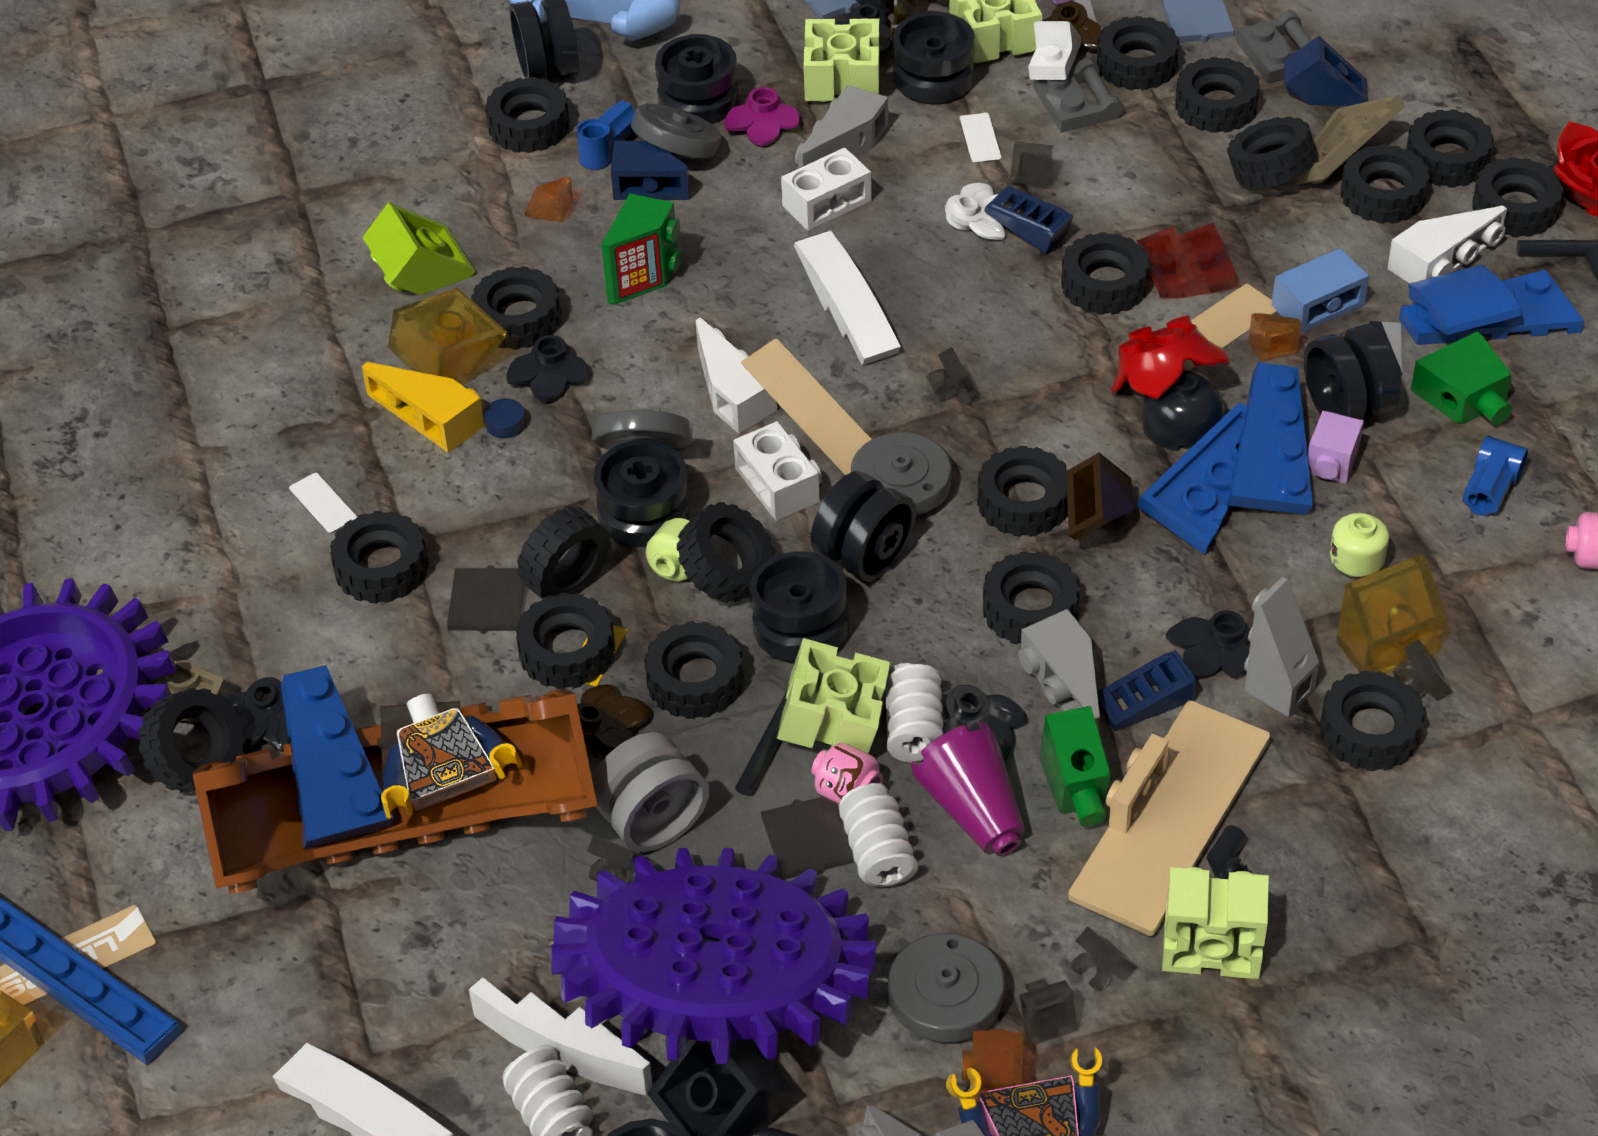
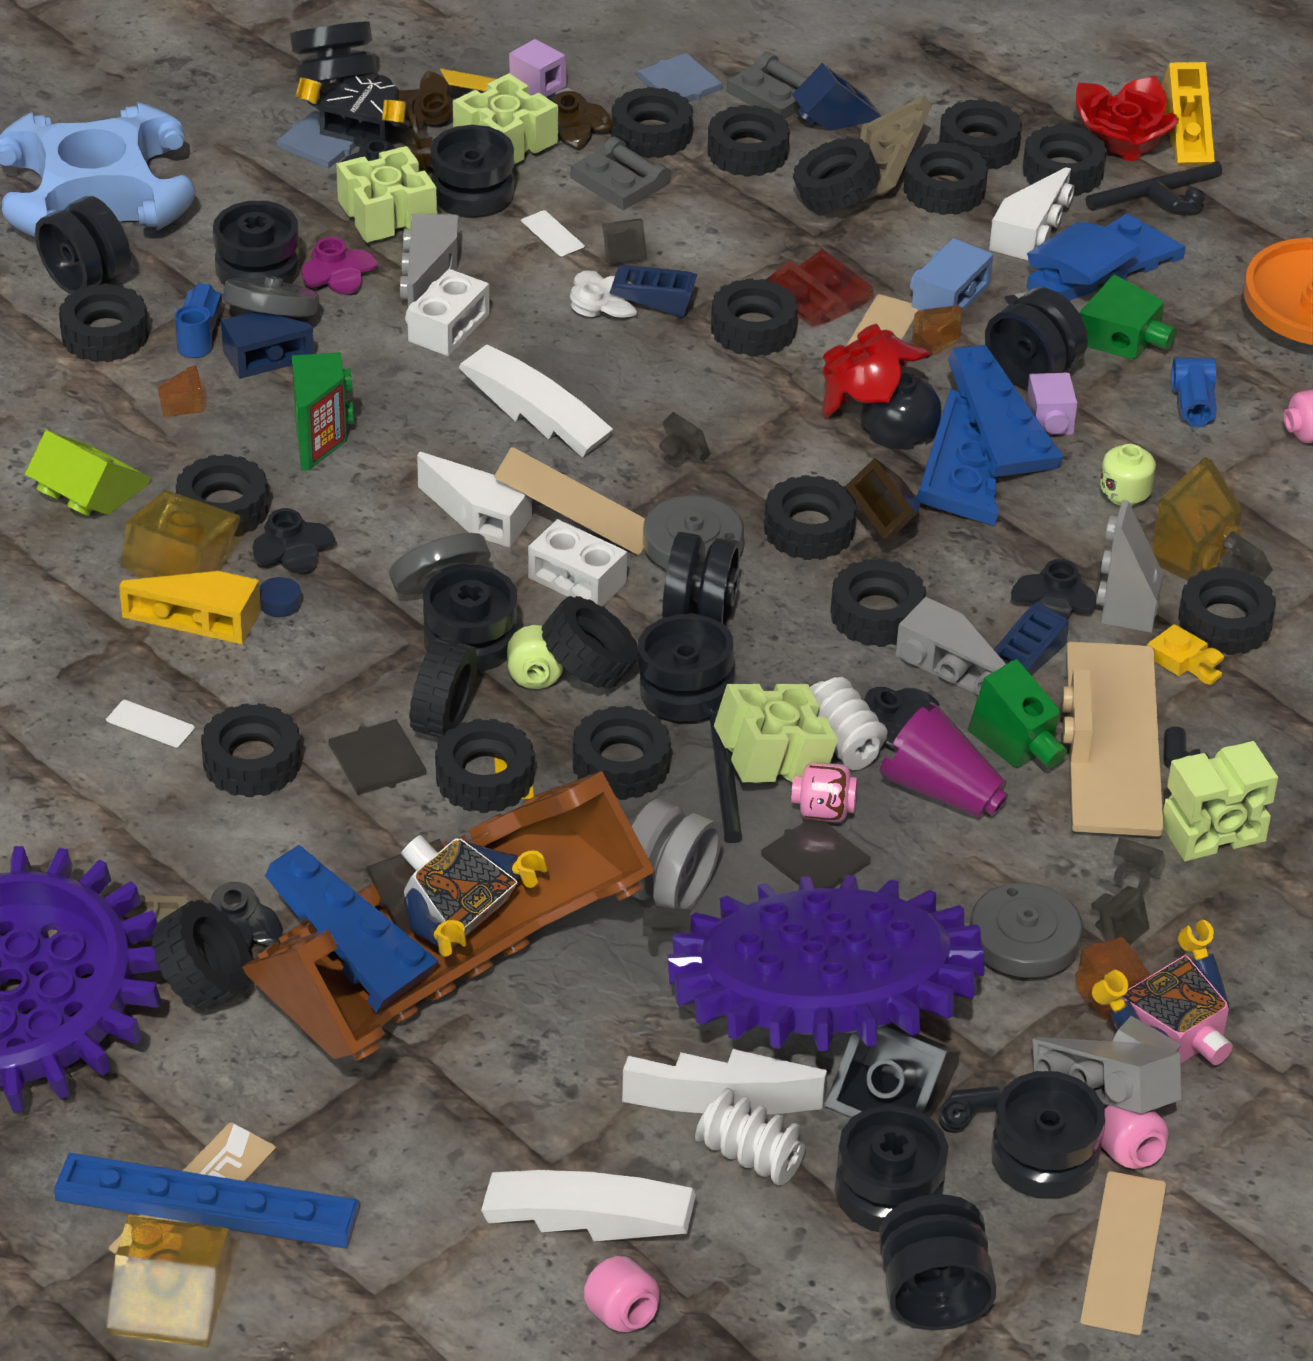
camera: 30 degrees left, 5 degrees down
white piece [839,783,918,887] -> none
white slope [1028,21,1081,80] -> none
none -> yellow plate [1147,624,1224,685]

